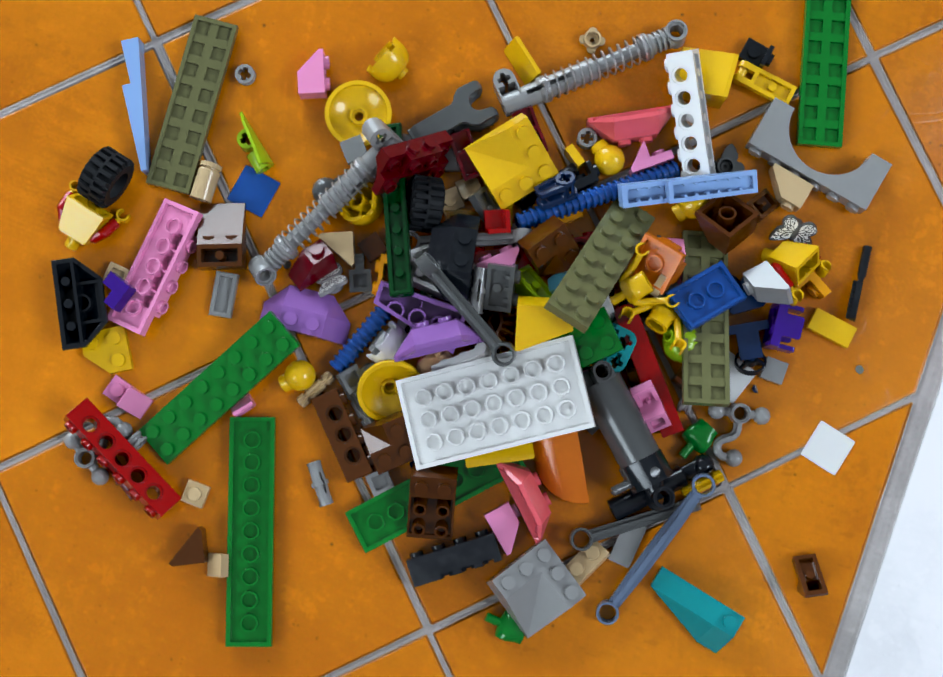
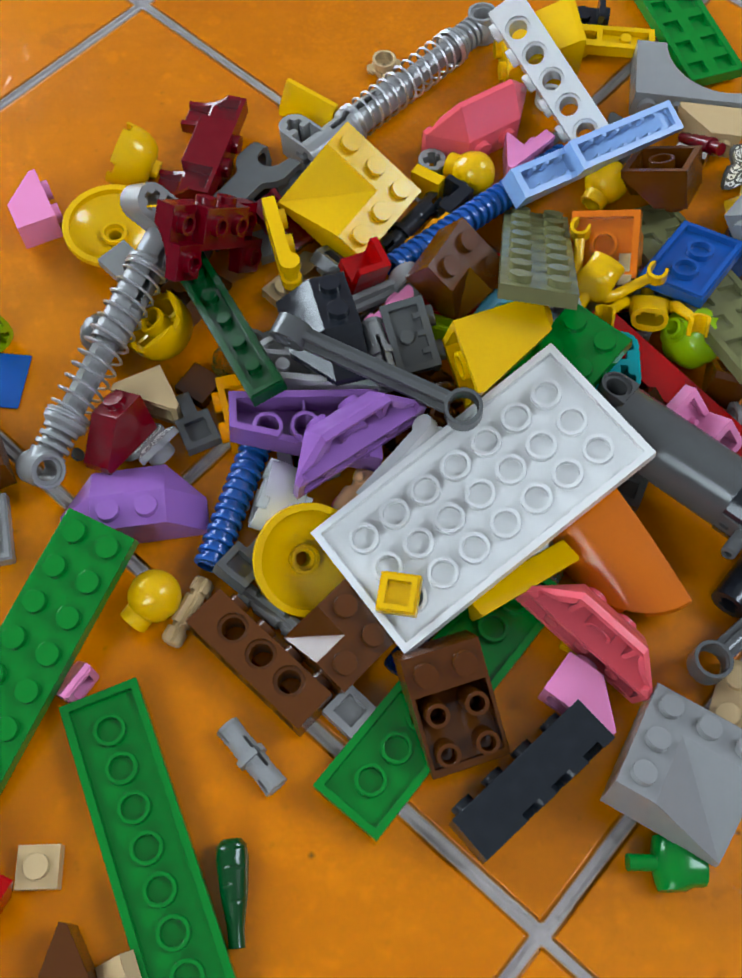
camera: 25 degrees left, 20 degrees down
black tyre [407,174,445,234] -> none
dark blue piece [534,171,578,211] -> none
none -> dark red bracket [158,95,248,199]
none -> dark green piece [215,838,249,950]
none -> yellow plate [261,196,302,291]
none -> yellow tile [375,571,423,618]
none -> dark red animal [678,132,726,156]

